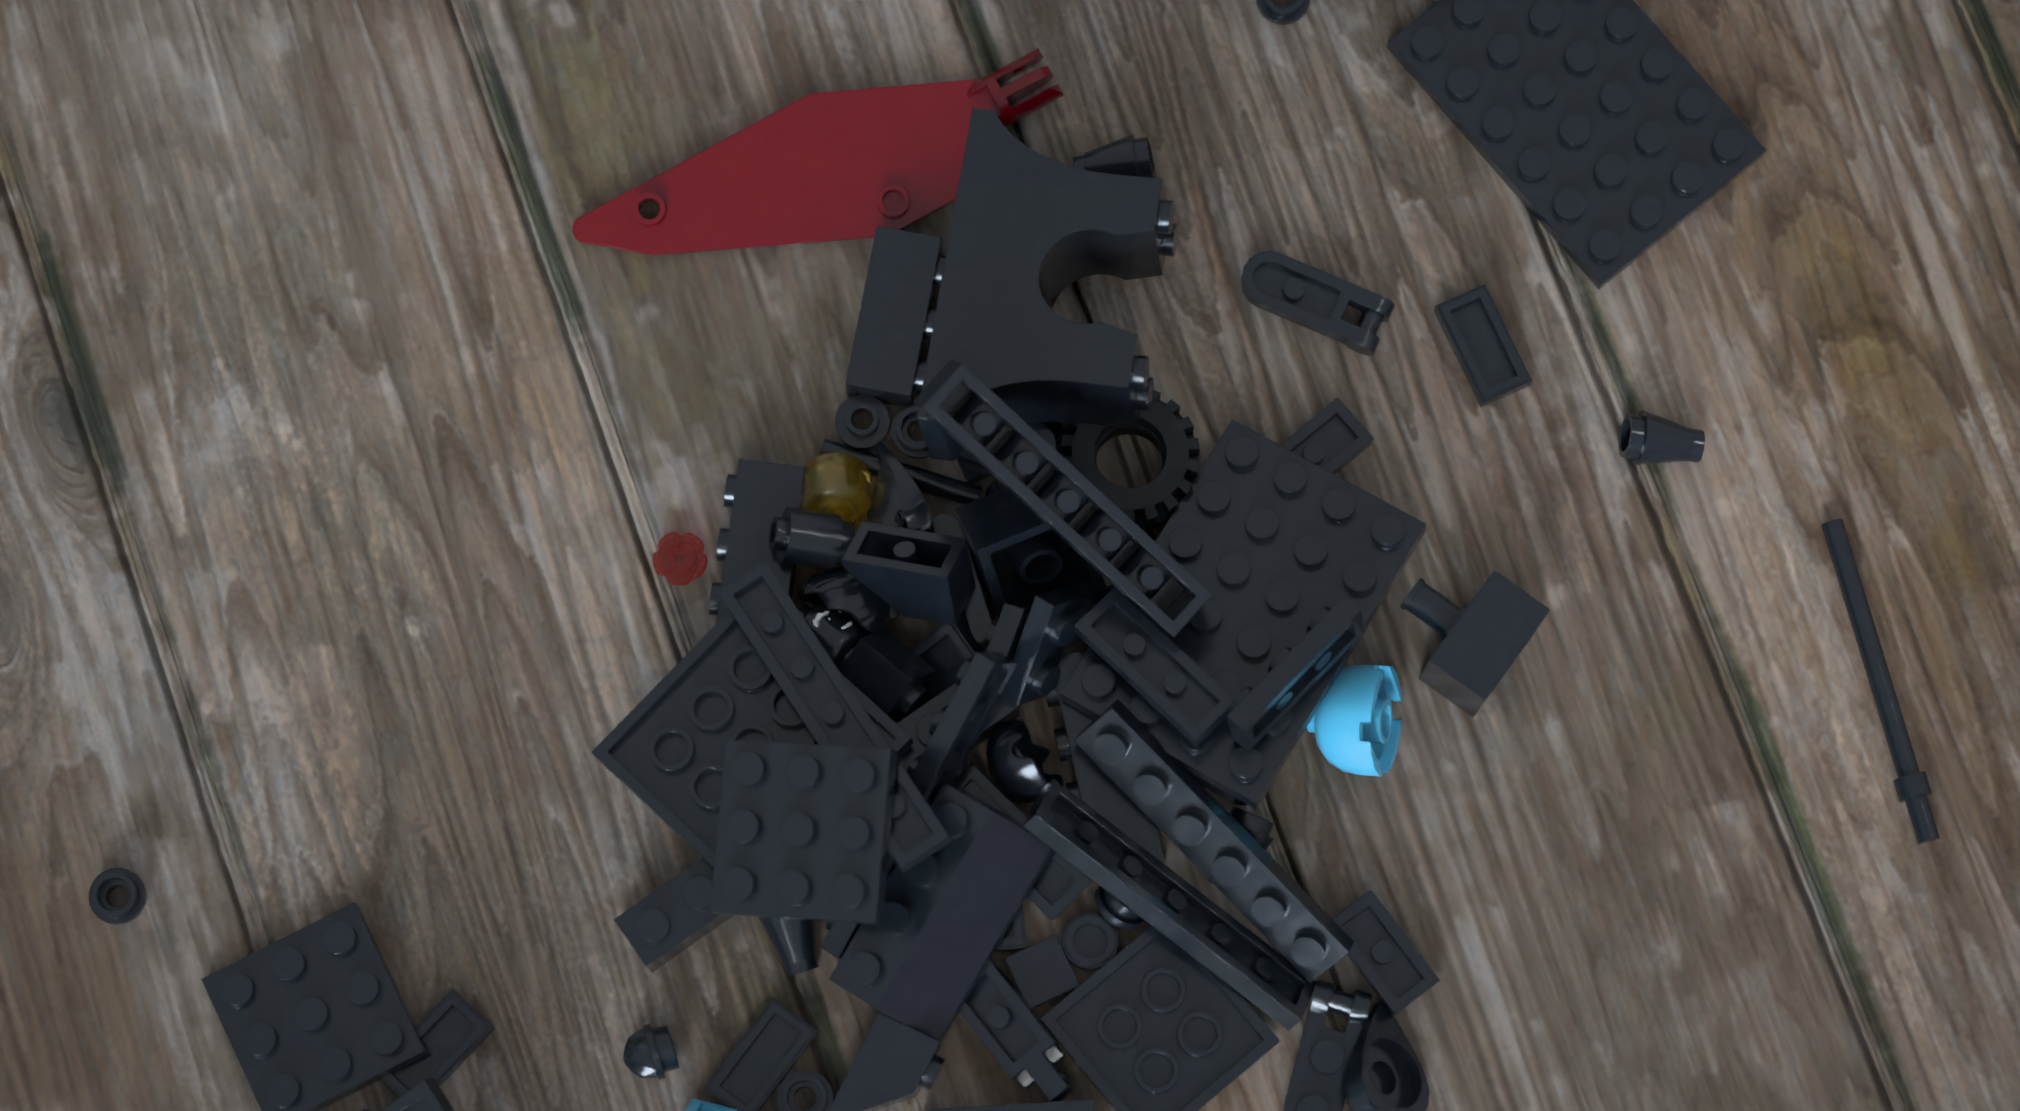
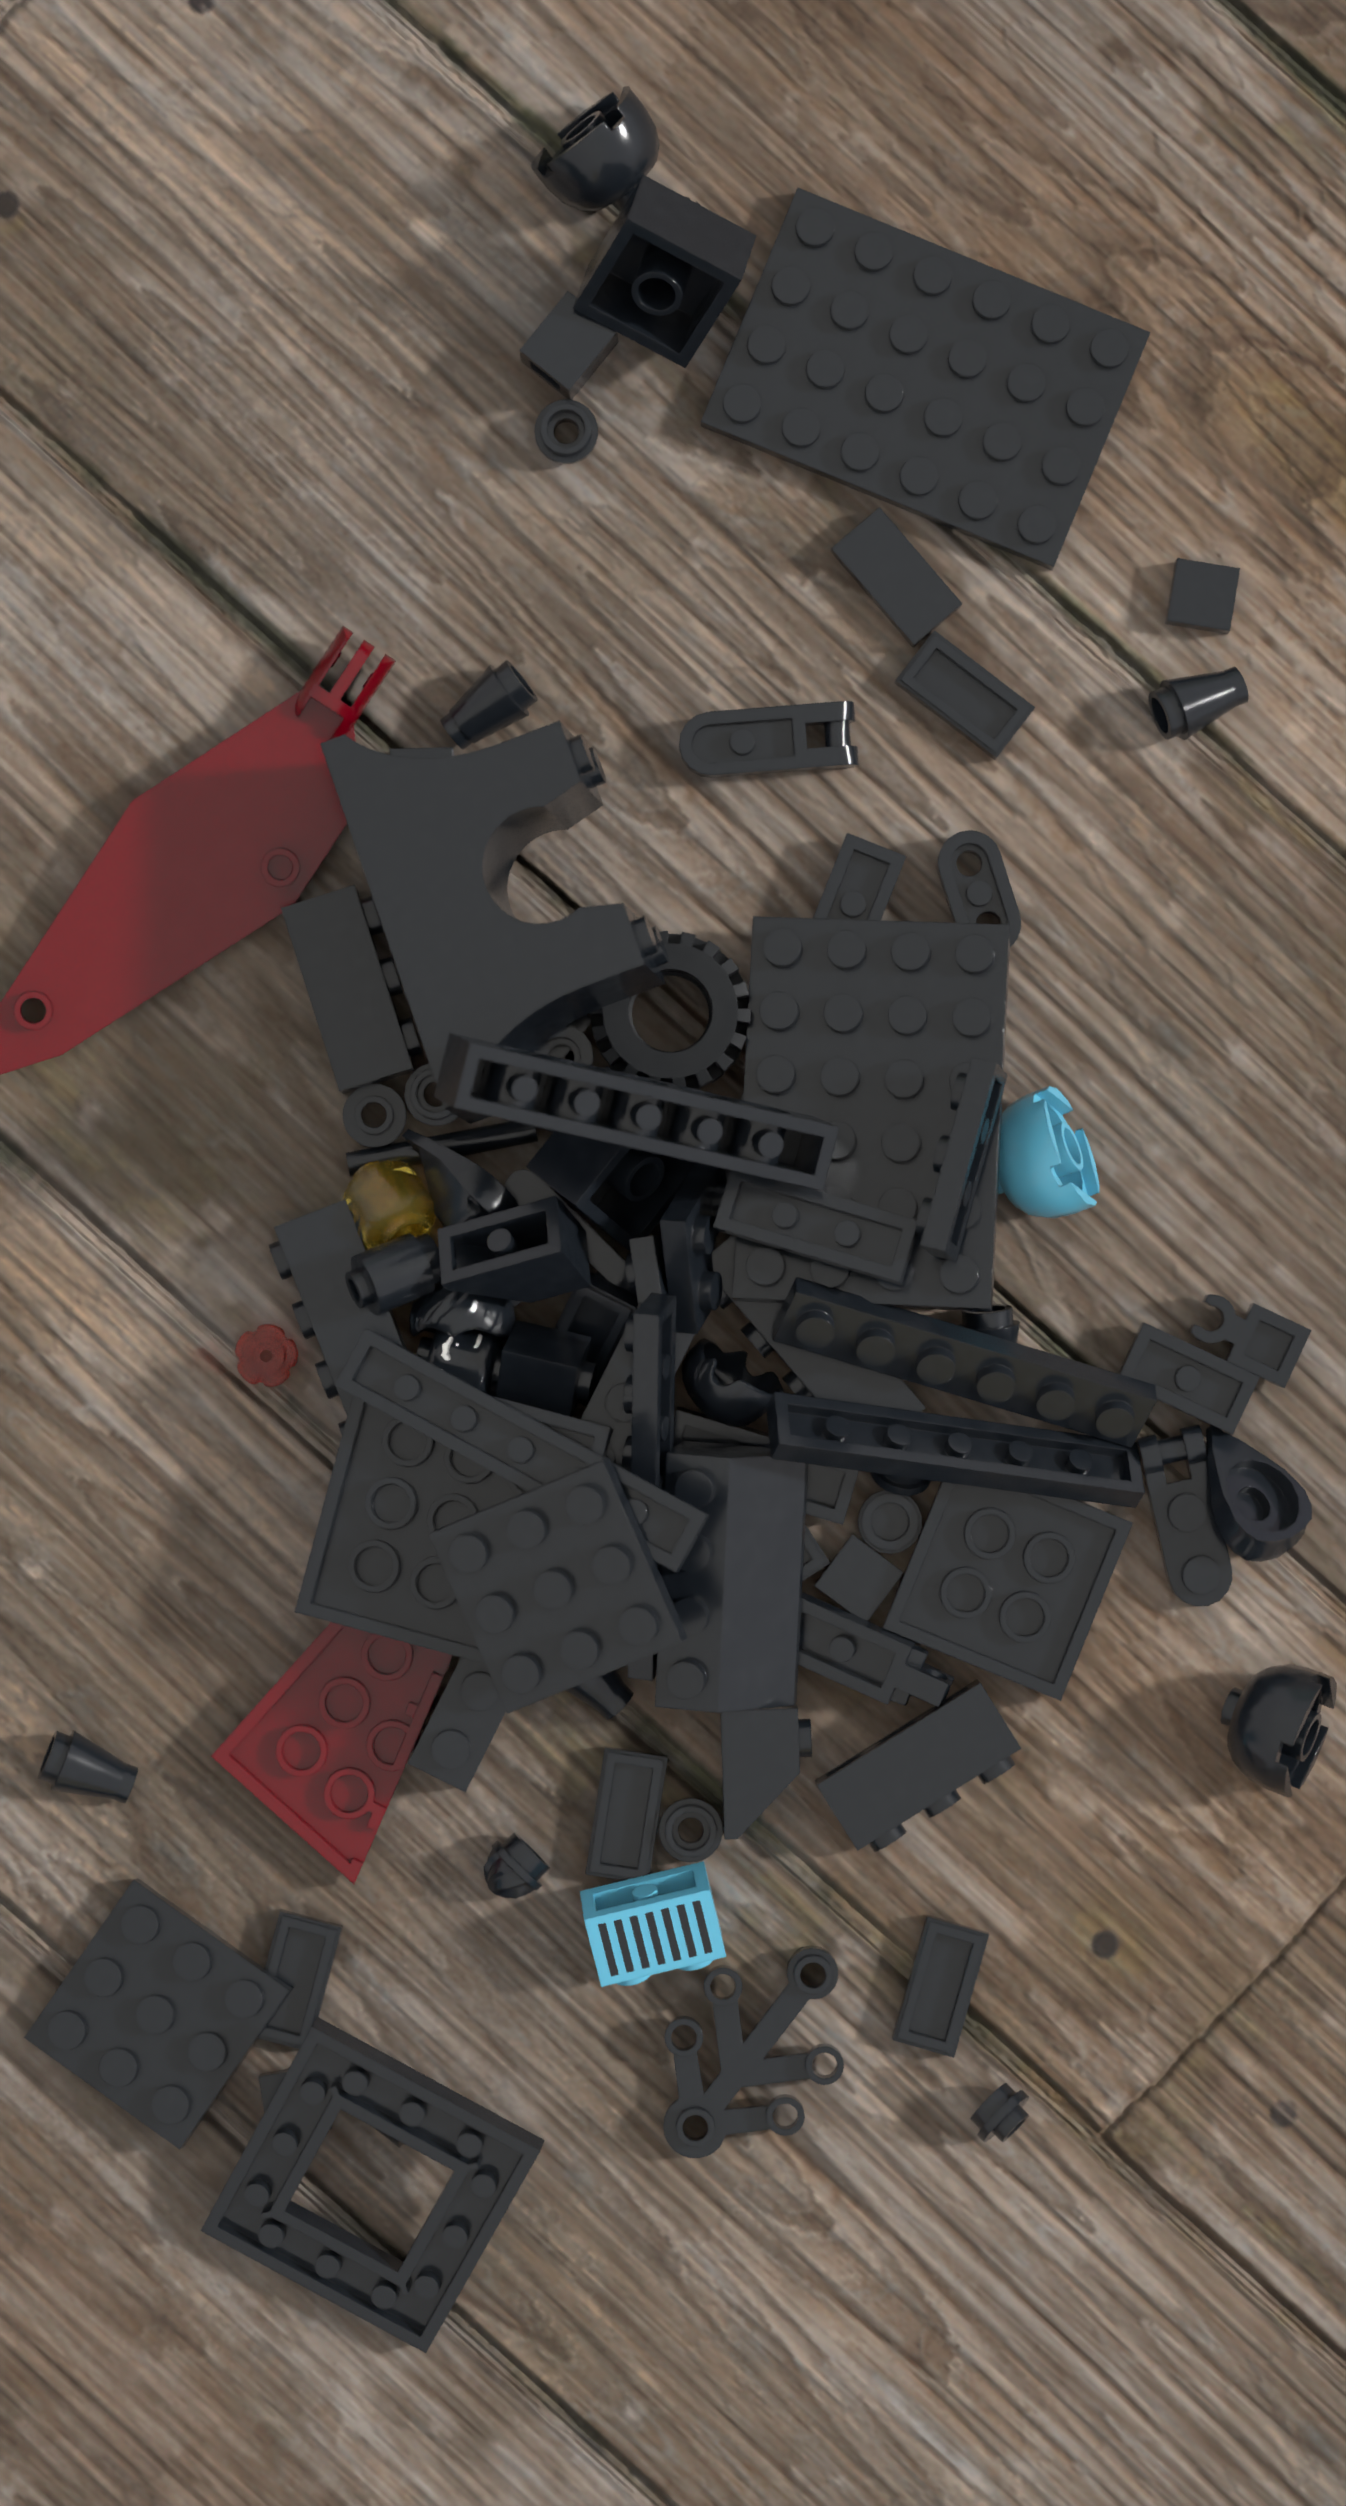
camera: 30 degrees left, 10 degrees up
black brick [1400,570,1550,718] -> none
none -> black cone [38,1730,138,1804]
none -> dark red wing [211,1622,453,1884]
none -> black tile [831,507,962,647]
none -> black plate [937,830,1021,947]
none -> black tile [1165,558,1240,634]
none -> black plate [1188,1294,1311,1388]

